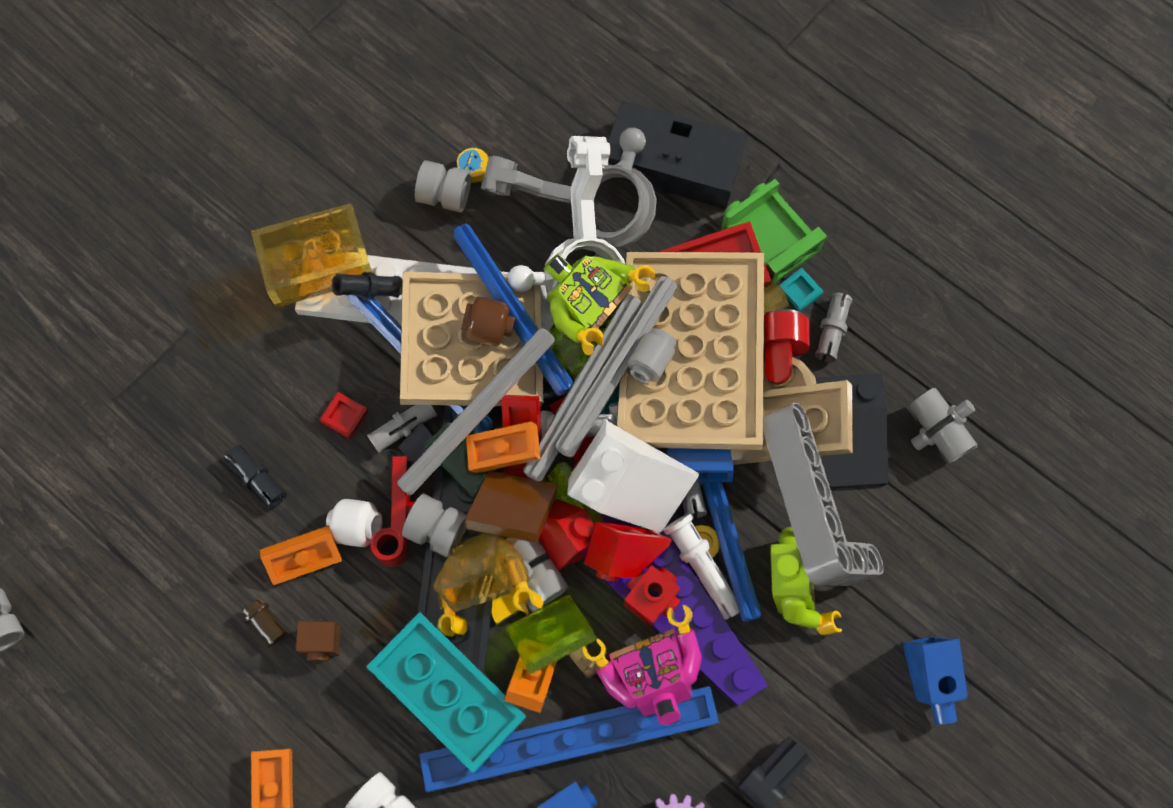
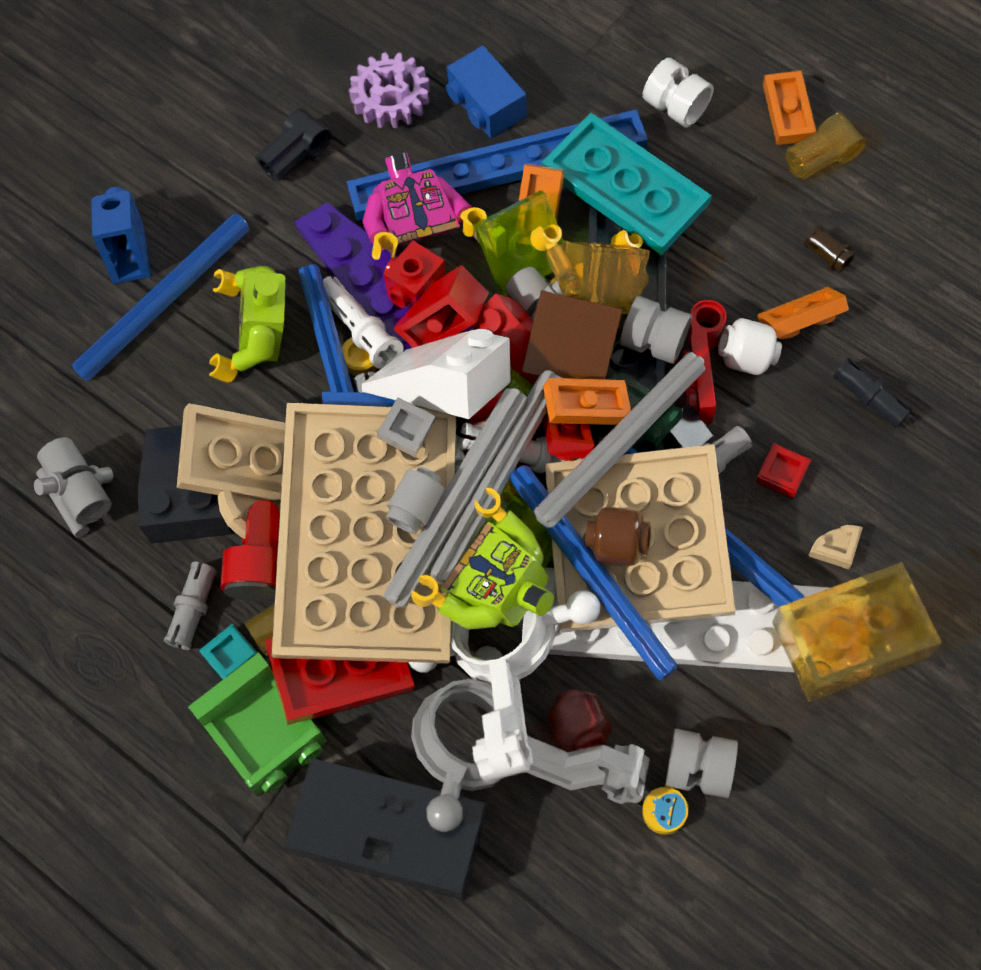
camera: 175 degrees left, 5 degrees down
reddish brown plate [296,622,341,662] -> none
black pin [332,272,403,299] -> none
light grey beam [763,402,884,586] -> none
none -> blue axle [72,213,249,381]
none -> light grey plate [377,397,436,457]
none -> clear red head [548,690,612,752]
none -> clear yellow piece [785,113,867,180]
none -> tan tile [808,525,863,569]

